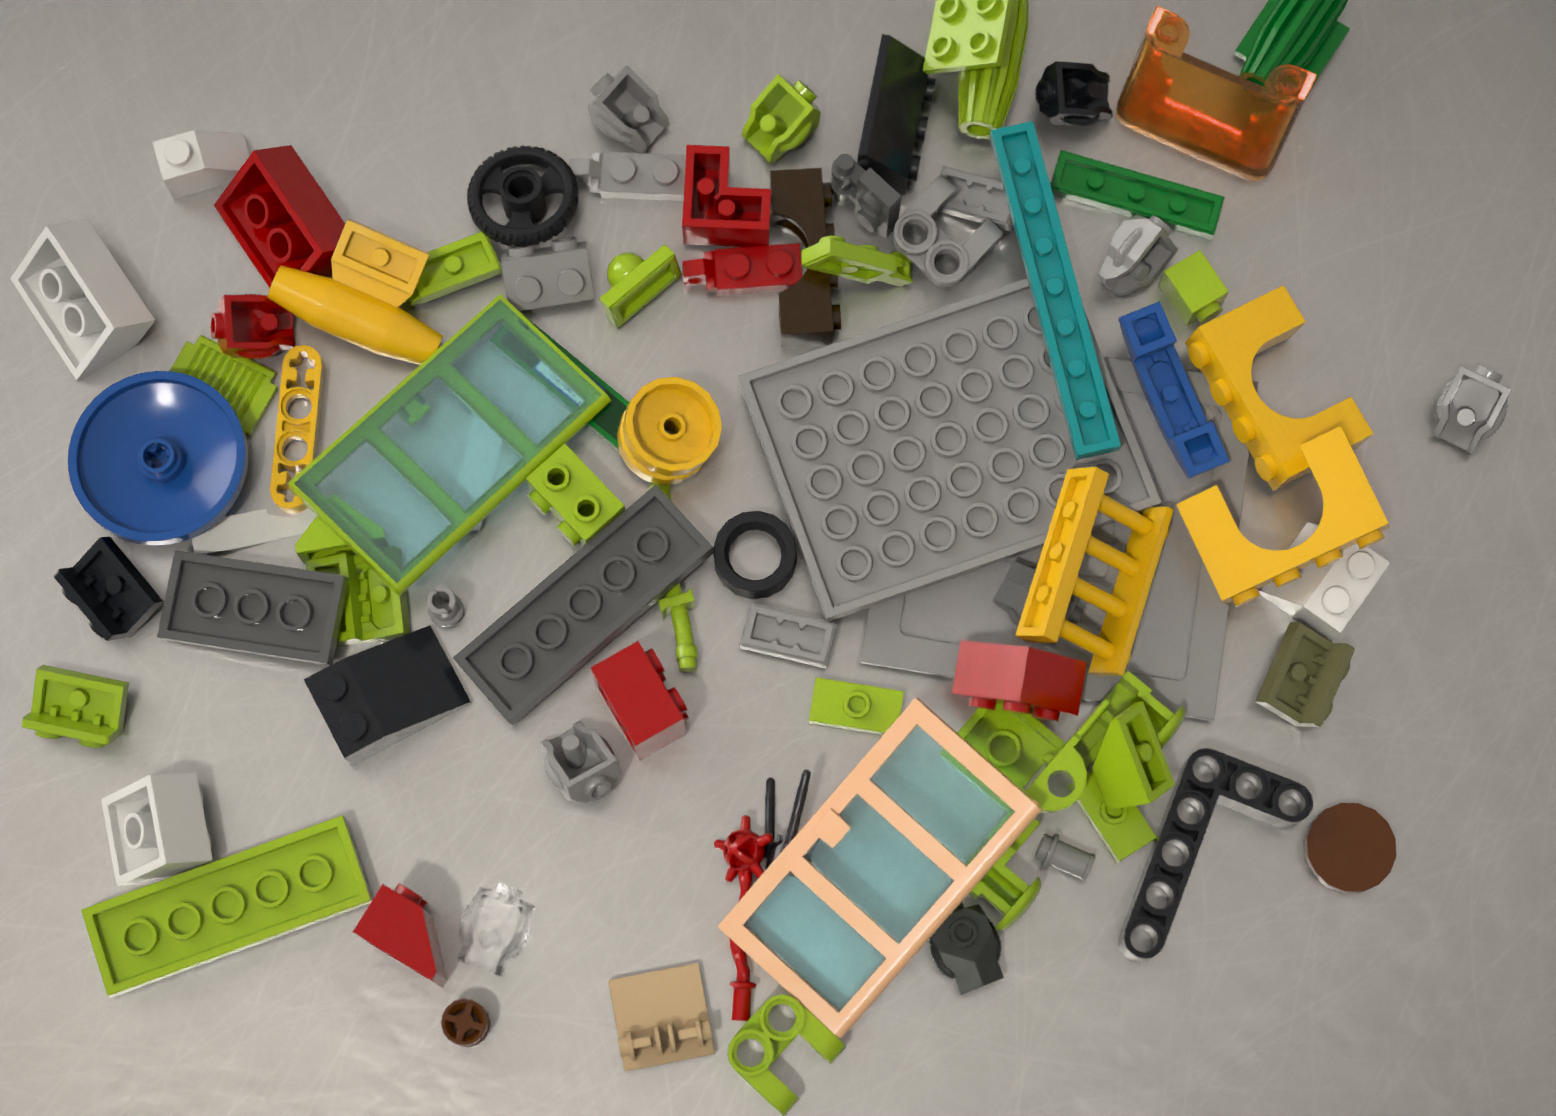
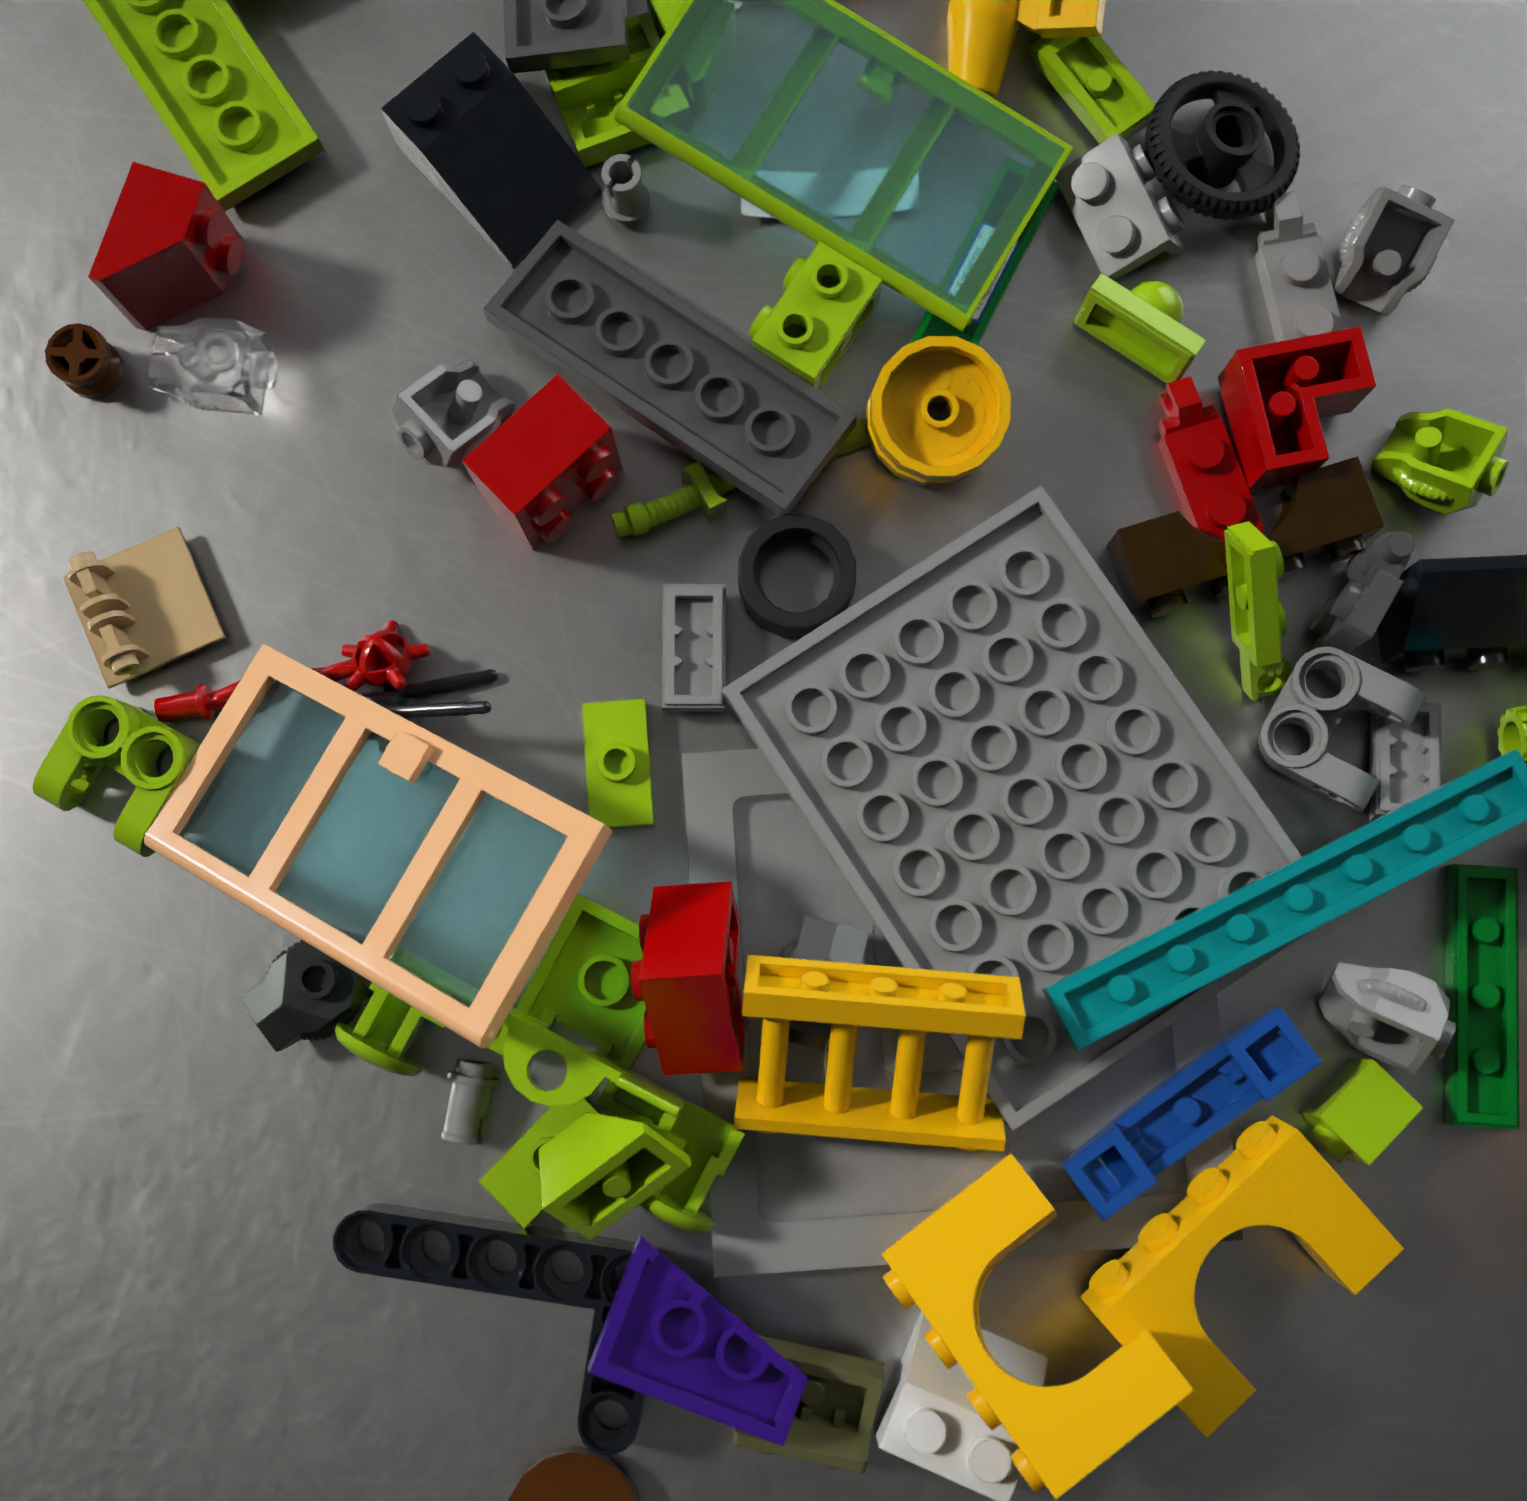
camera: 80 degrees right, 5 degrees up
none -> dark purple wing [587,1234,808,1446]

